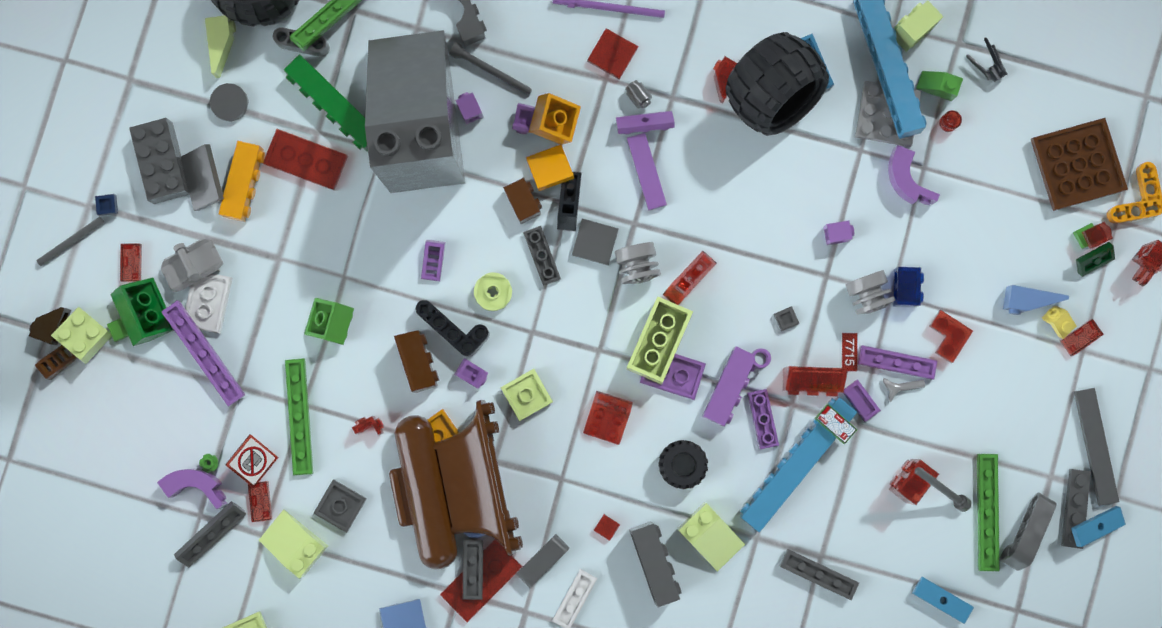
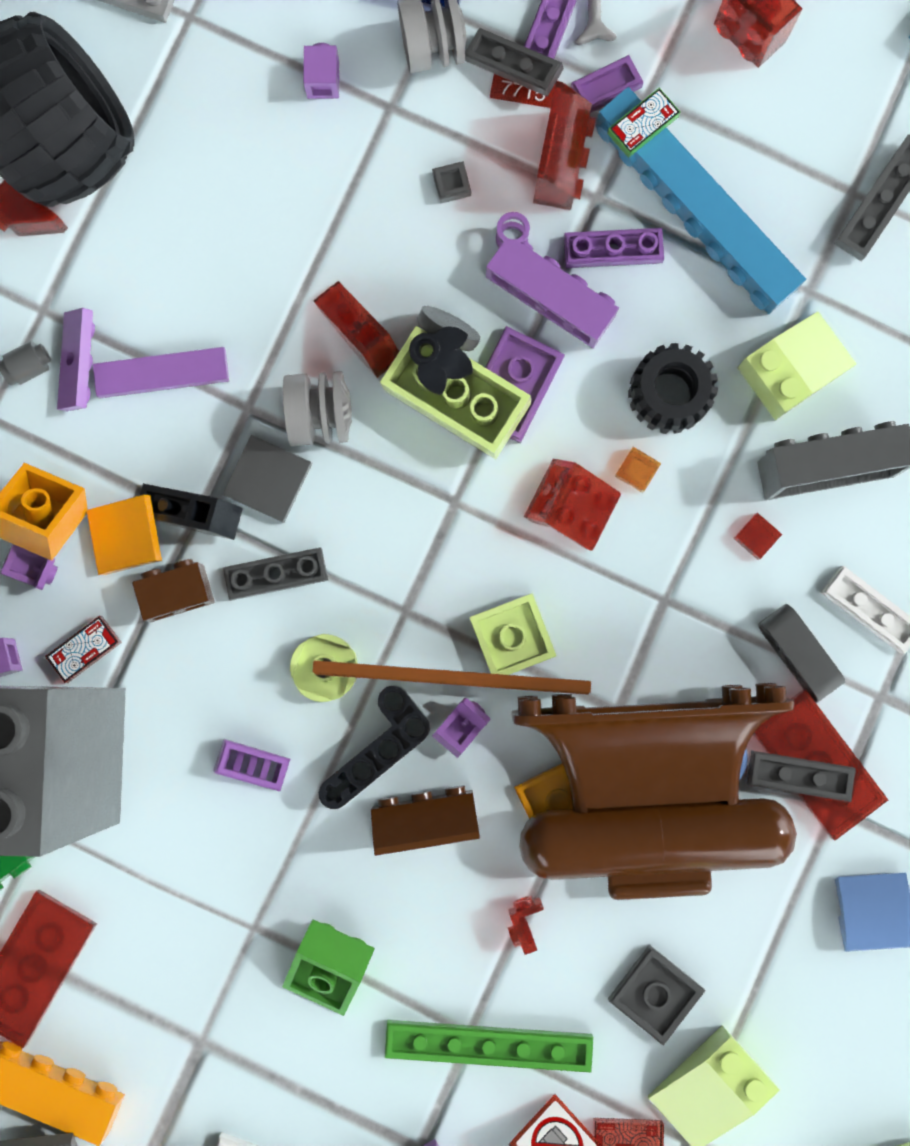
camera: 80 degrees left, 0 degrees up
none -> tile [45,616,122,683]
none -> dark orange tile [313,660,591,695]
none -> black plate [409,326,473,395]
none -> tile [417,306,481,351]
none -> dark grey tile [465,28,564,97]
none -> clear orange tile [615,447,661,493]

